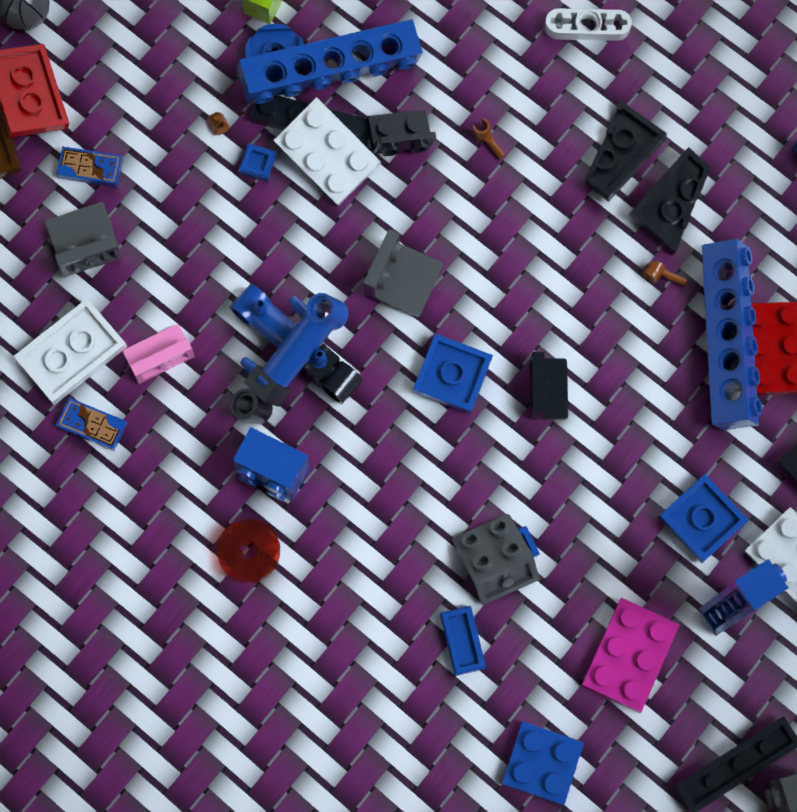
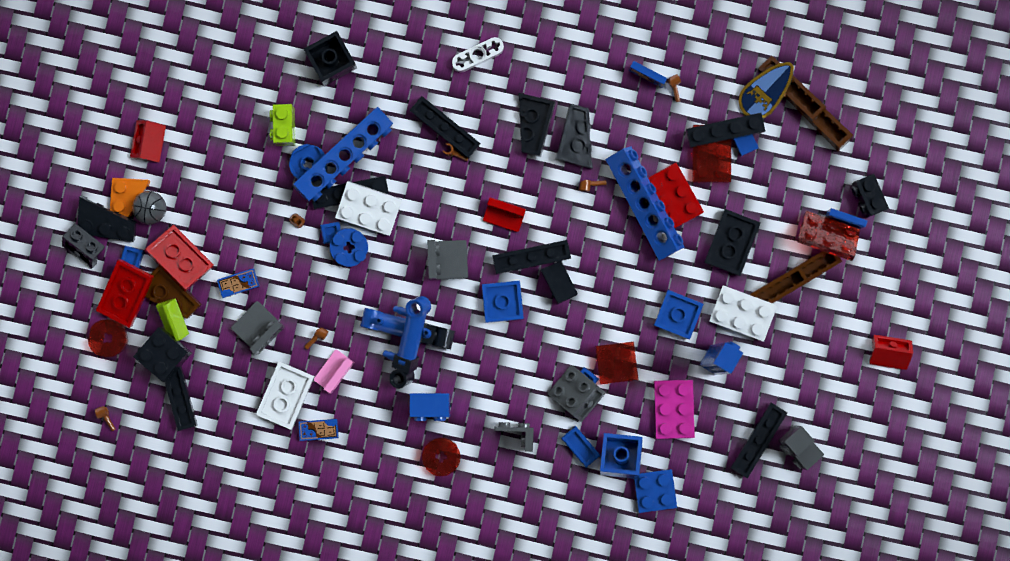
camera: 20 degrees left, 10 degrees up
black bracket [366,110,437,156] -> none
none -> dark orange hand [304,328,329,350]
none -> blue plate [329,228,368,267]
none -> black plate [410,96,481,159]
none -> red panel [483,197,526,232]
none -> black plate [492,240,571,275]
none -> dark grey bracket [494,422,534,452]
none -> clear red plate [595,342,639,384]
none -> blue brick [600,433,643,479]

